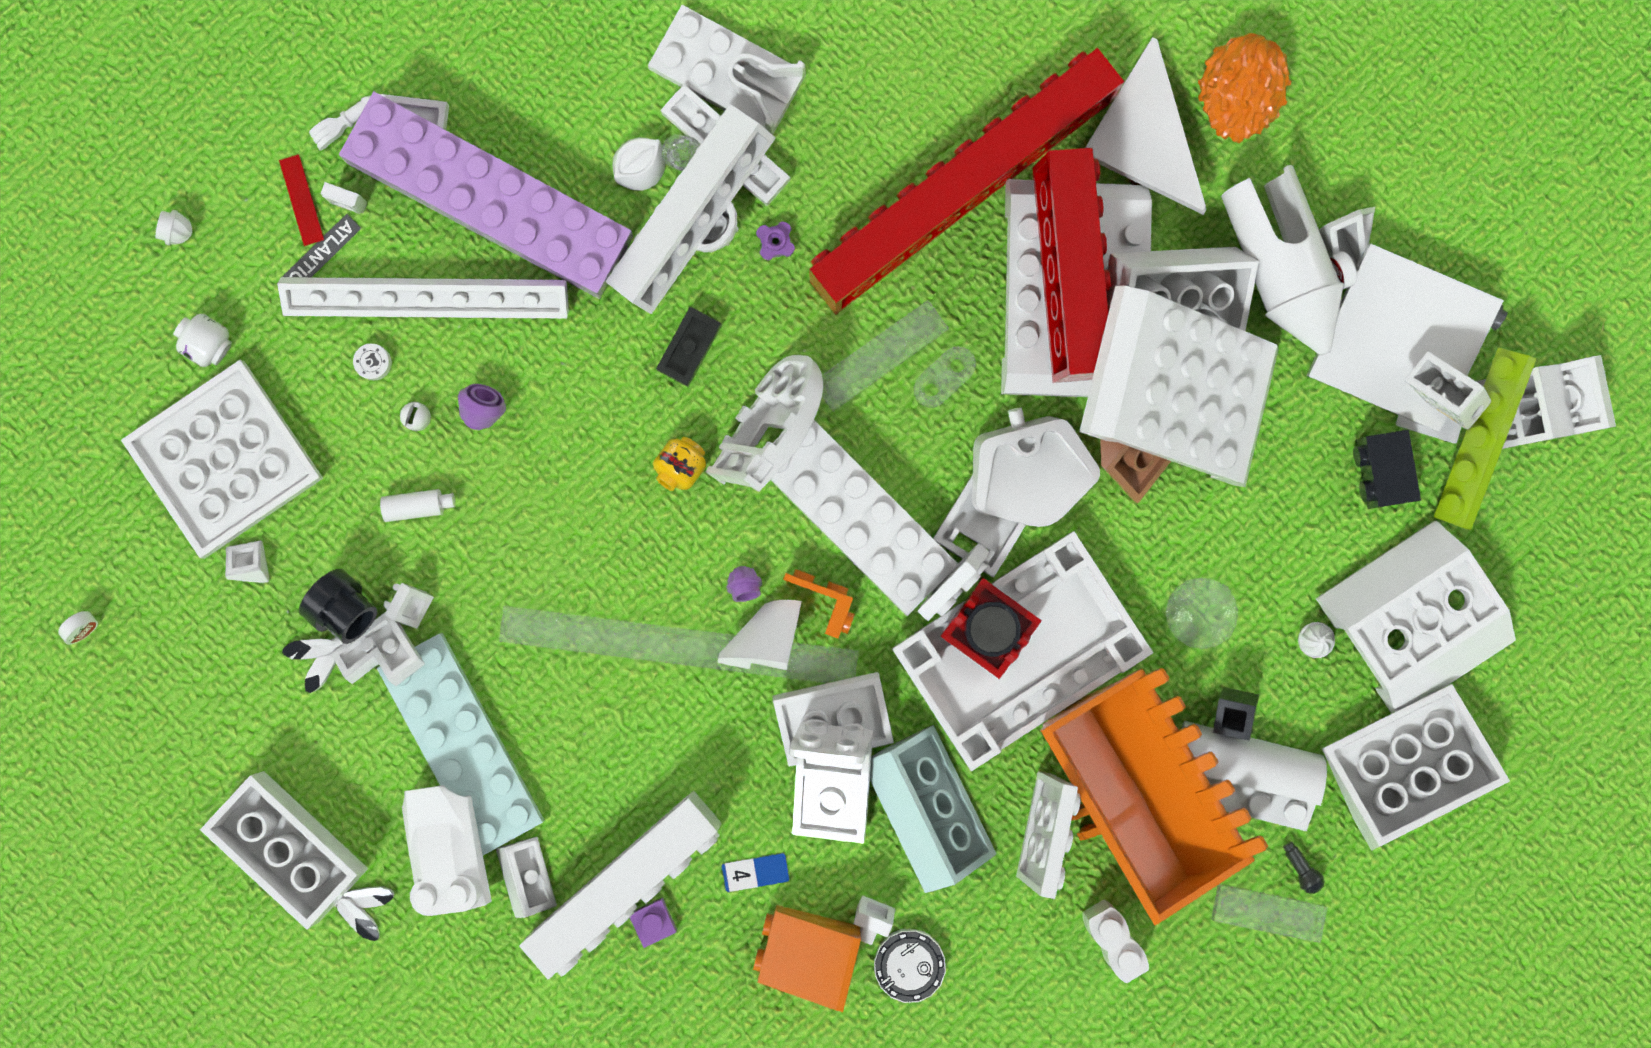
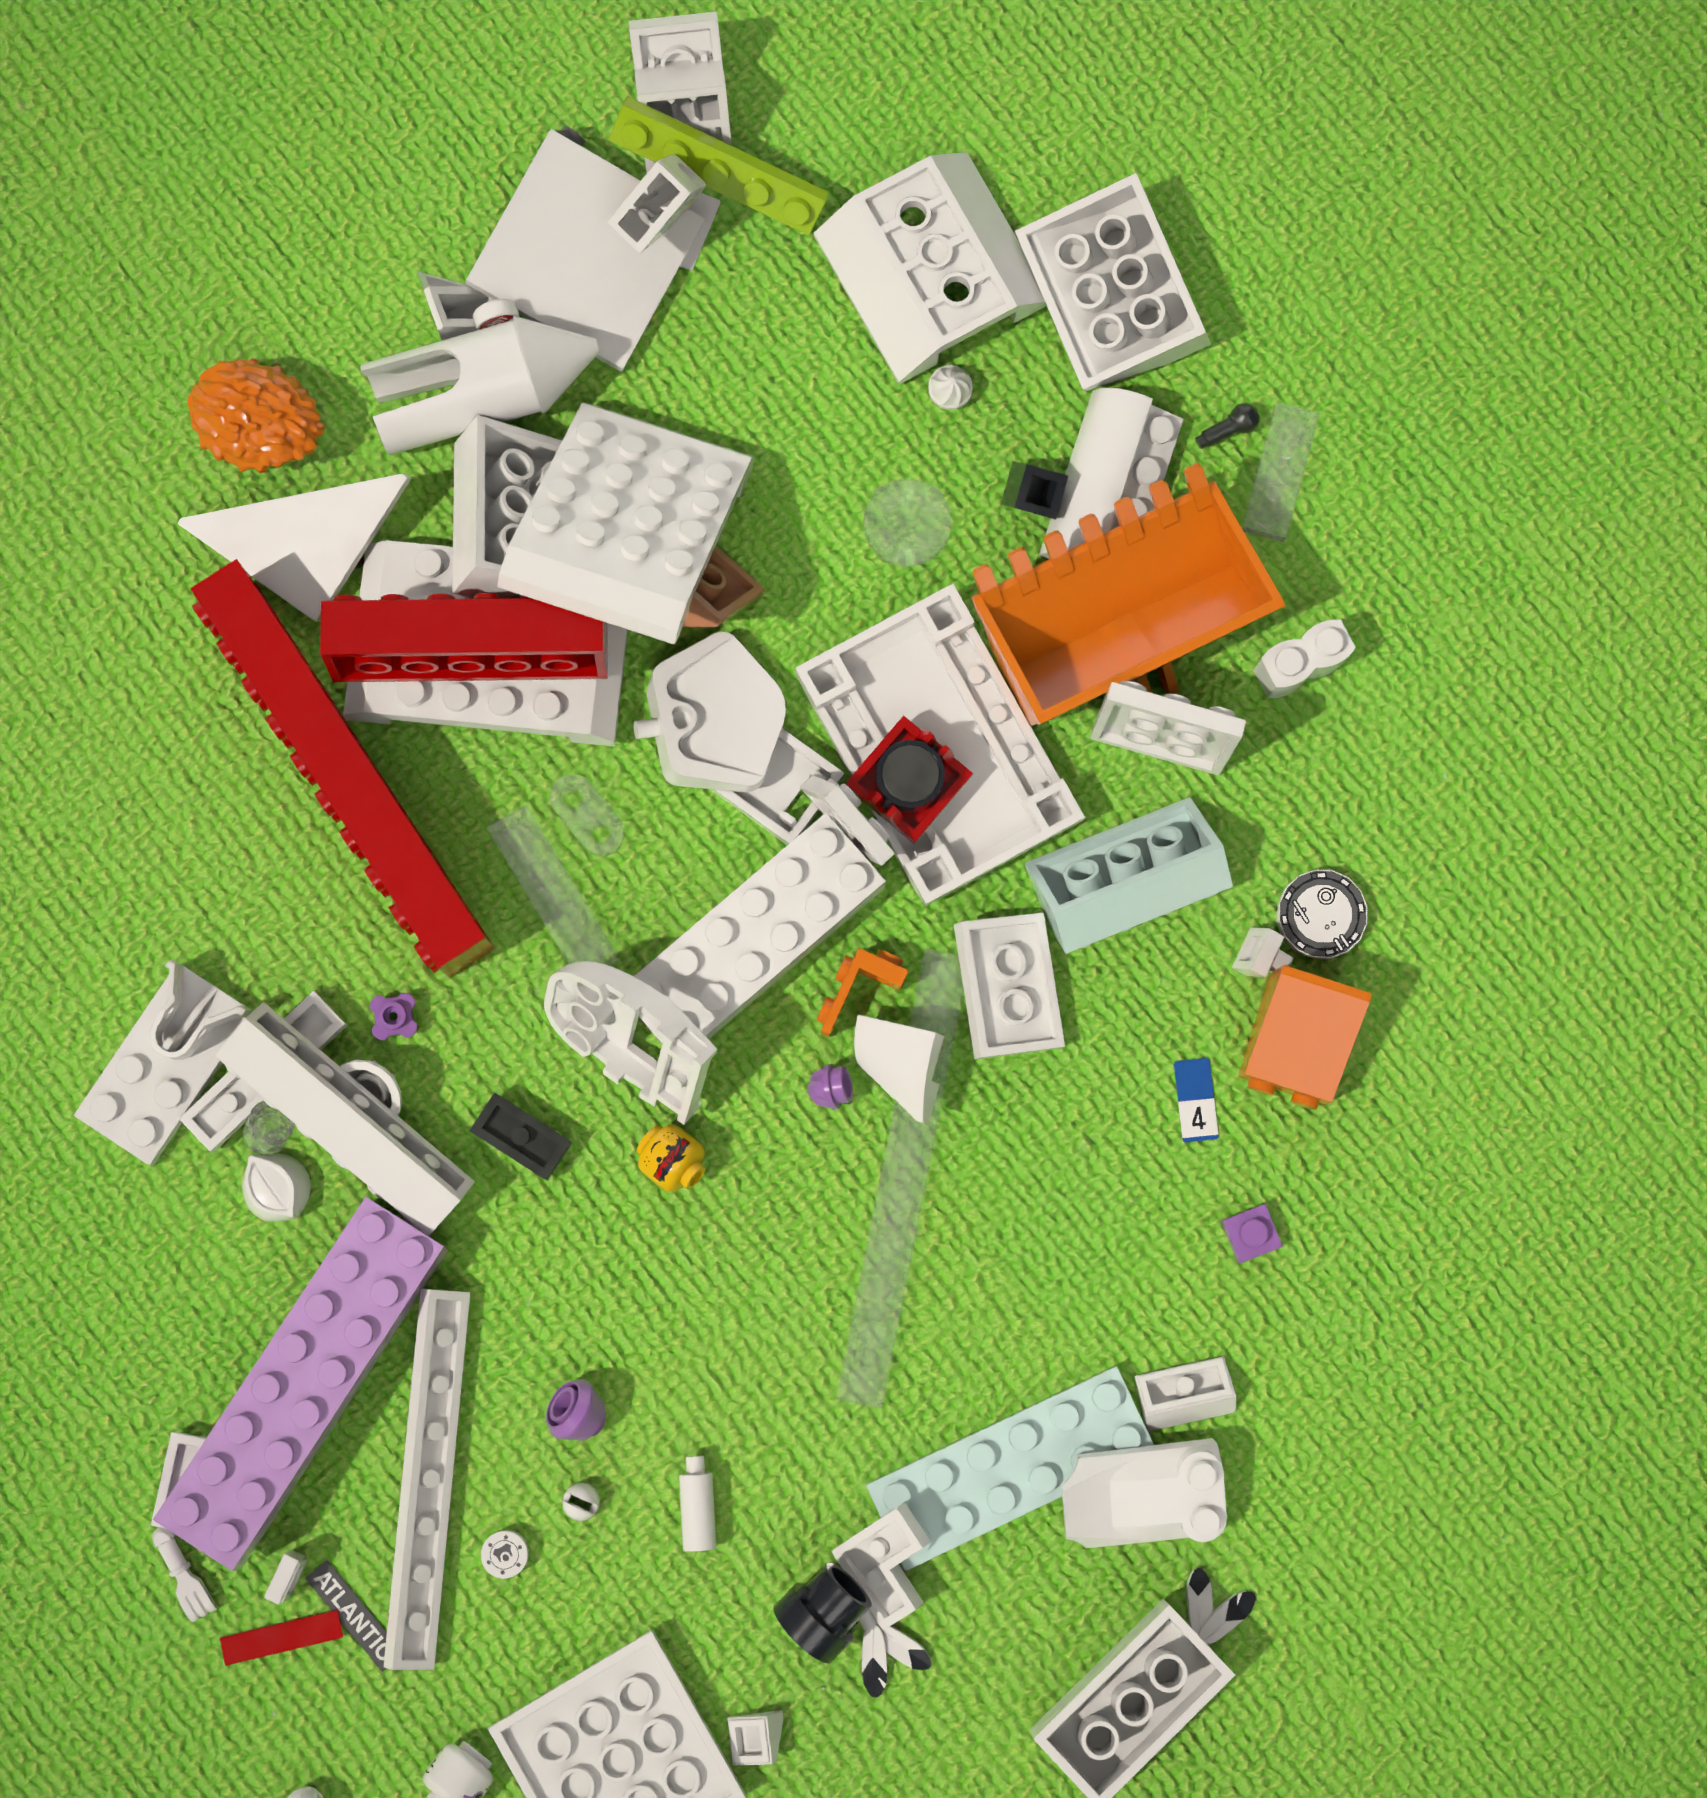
camera: 90 degrees left, 5 degrees down
white tile [384,583,434,628] -> none
white brick [519,790,721,979] -> none
white bracket [789,720,873,843] -> none
black brick [1353,430,1421,509] -> none

